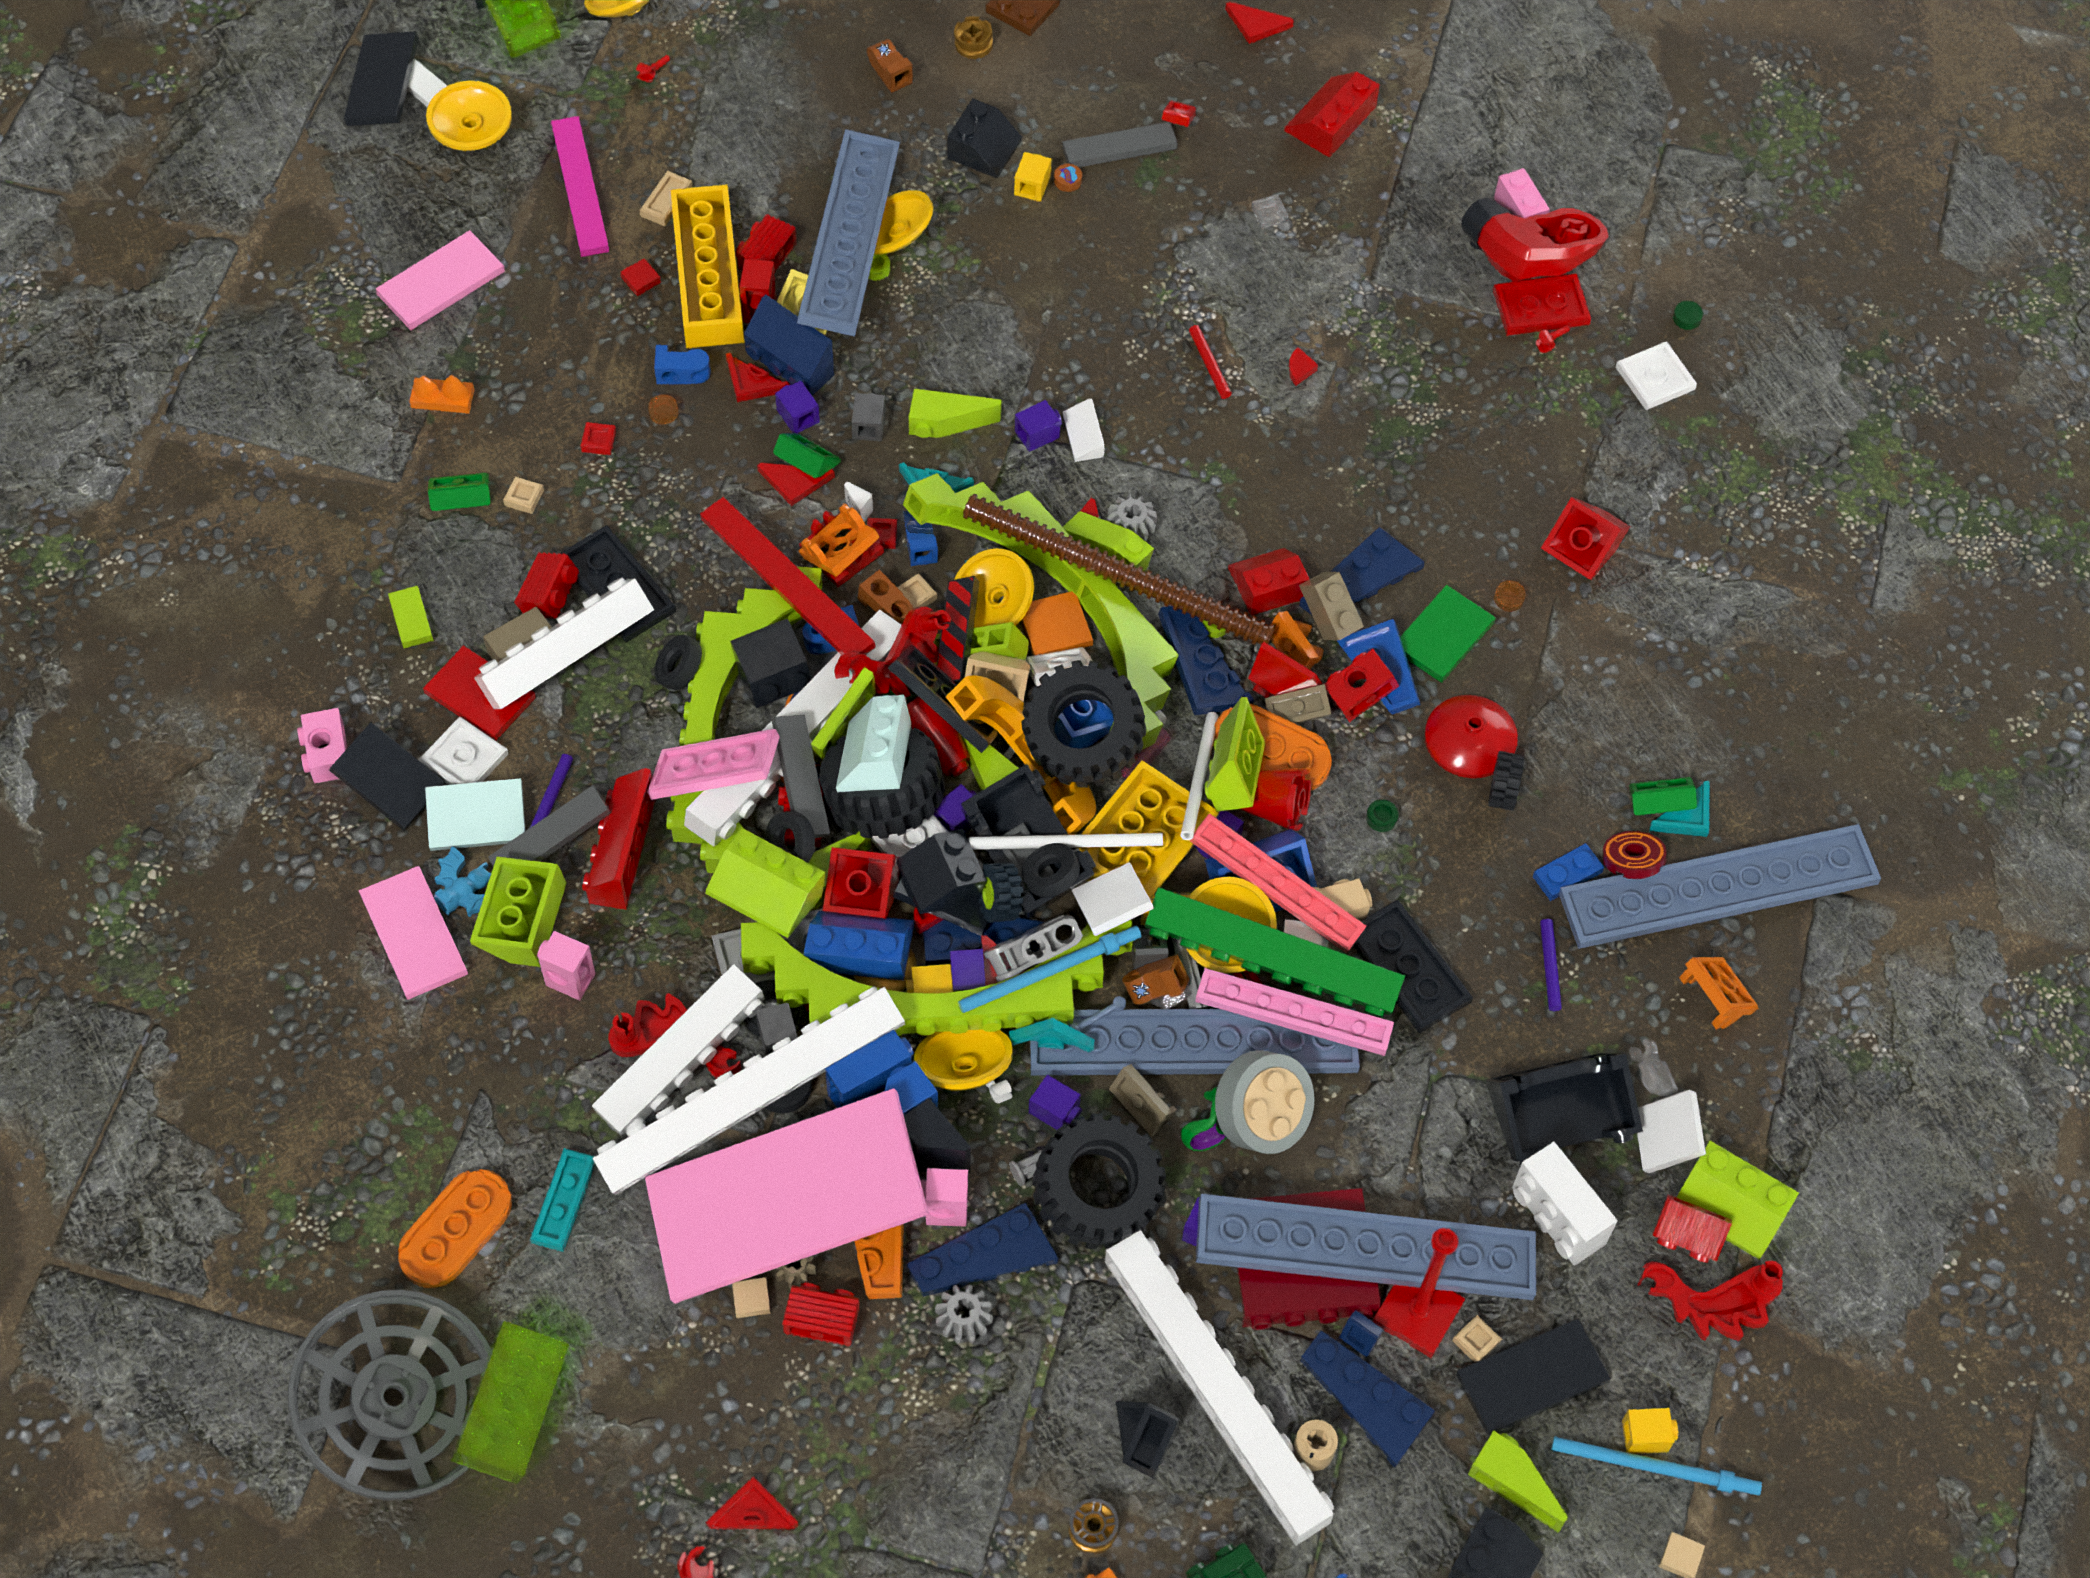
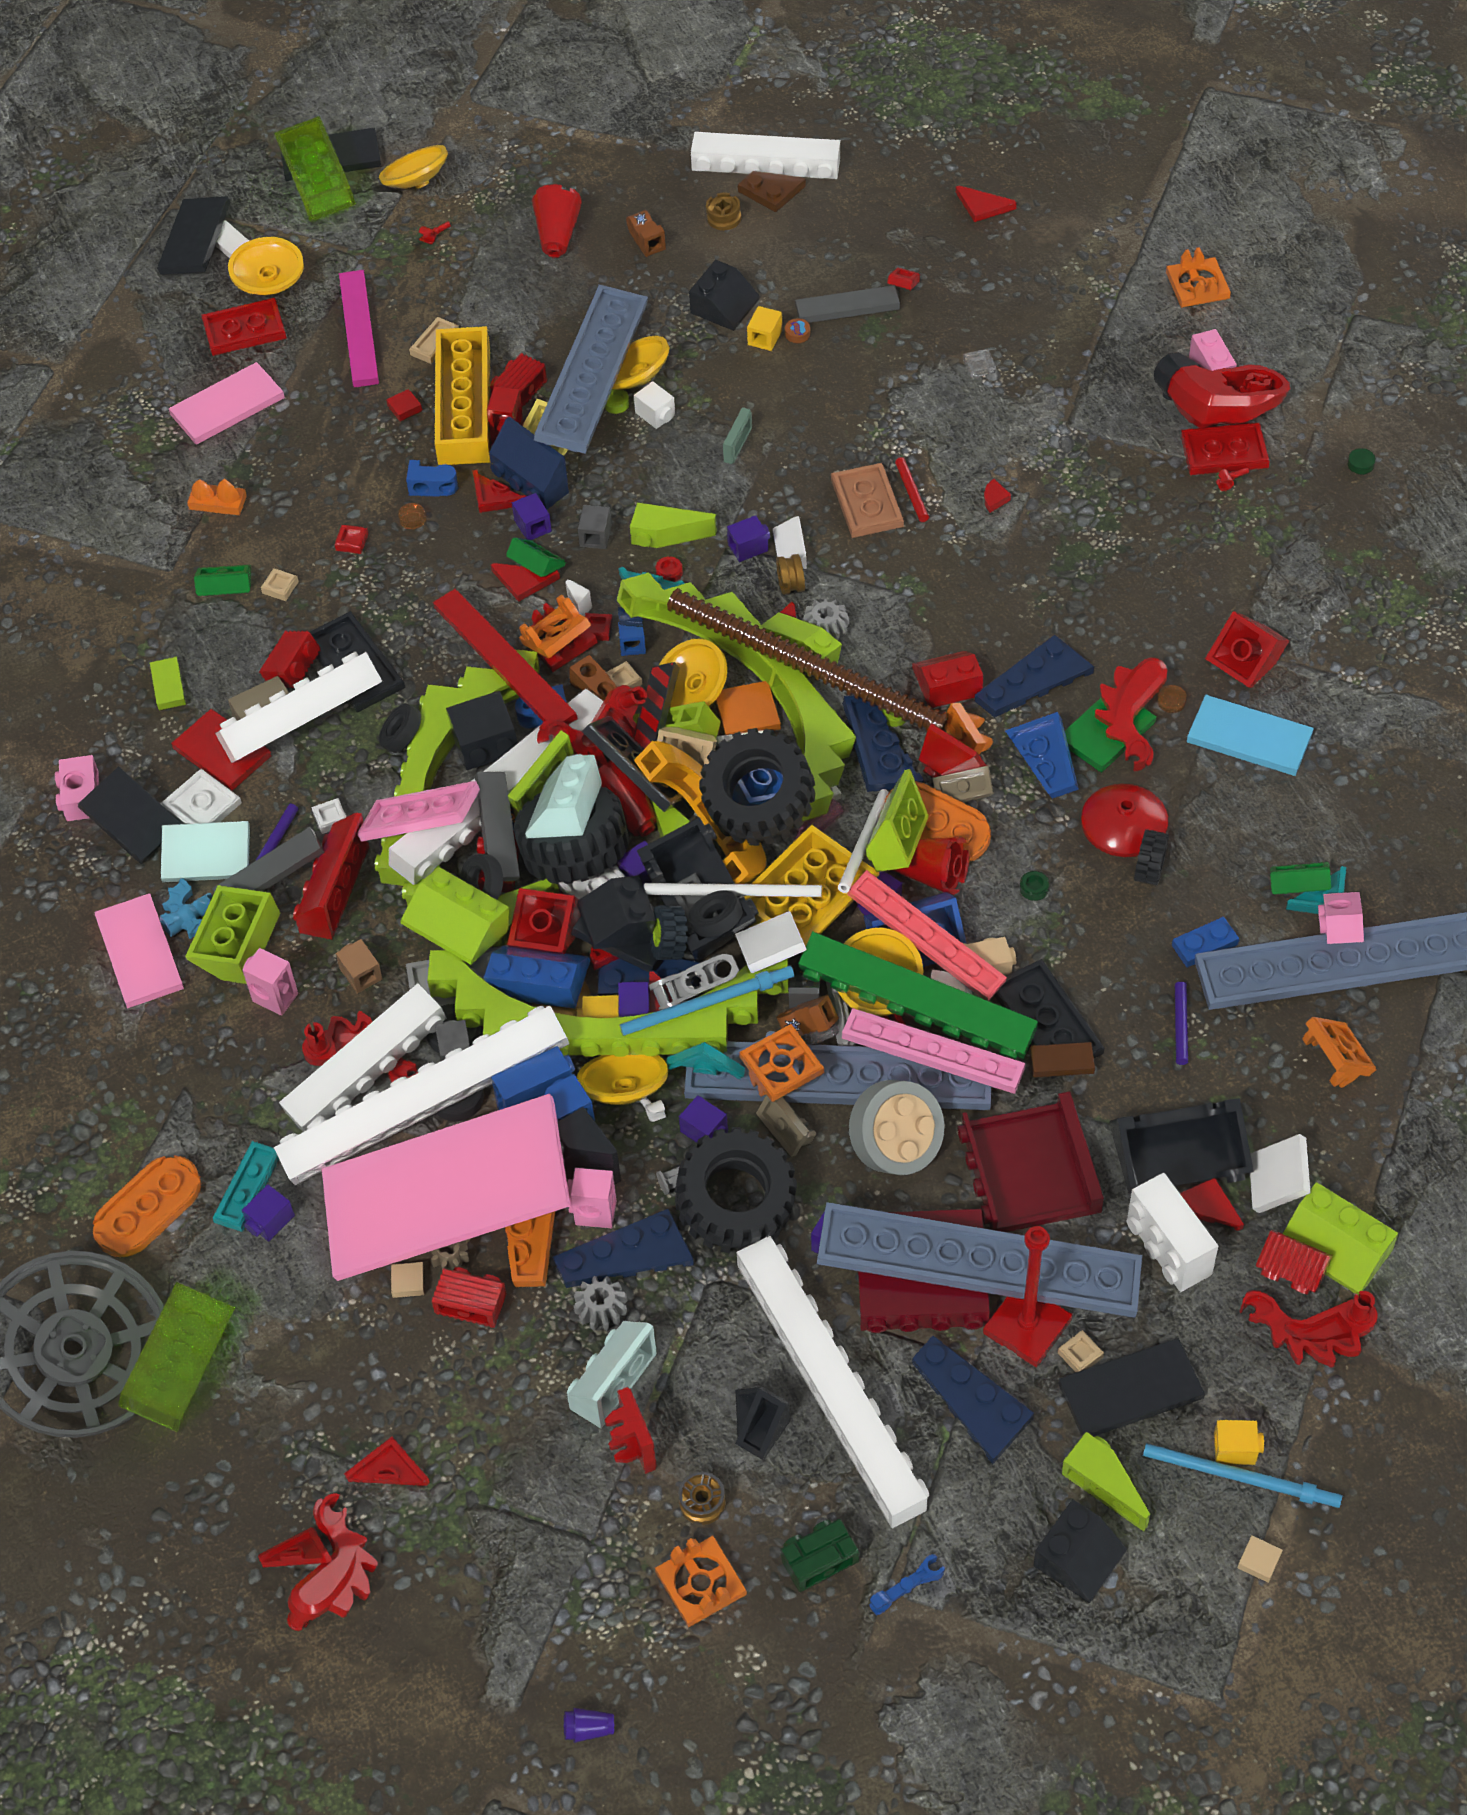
camera: 10 degrees right, 5 degrees down
green piece [1181,1086,1227,1151] -> none
red slope [1284,72,1380,158] -> none
tan piece [1293,1419,1338,1471] -> none
dark tan brick [1299,572,1364,641] -> none
red brick [1324,649,1399,722] -> none
dark blue tile [1339,1310,1384,1357] -> none
dark red tile [1602,831,1667,879] -> none
white tile [1616,341,1697,410] -> none
clear plate [1629,1039,1678,1096] -> none
none -> red tile [201,298,287,356]
none -> dark purple brick [242,1184,295,1242]
none -> white tile [311,798,346,834]
none -> medium nougat brick [336,939,383,993]
none -> red cone [532,184,582,258]
none -> light aqua slope [567,1321,657,1429]
none -> red piece [604,1387,657,1474]
none -> white brick [634,381,675,429]
none -> red tile [655,556,683,582]
none -> sand green tile [723,407,752,464]
none -> orange piece [739,1024,824,1102]
none -> pearl gold wheel [776,554,805,595]
none -> nougat tile [831,463,904,538]
none -> dark red panel [957,1091,1104,1232]
none -> reddish brown tile [1030,1042,1095,1077]
none -> red animal [1095,658,1167,771]
none -> orange piece [1166,247,1231,308]
none -> red tile [1180,1178,1244,1231]
none -> medium azure tile [1187,695,1314,776]
none -> bright pink brick [1318,892,1364,944]

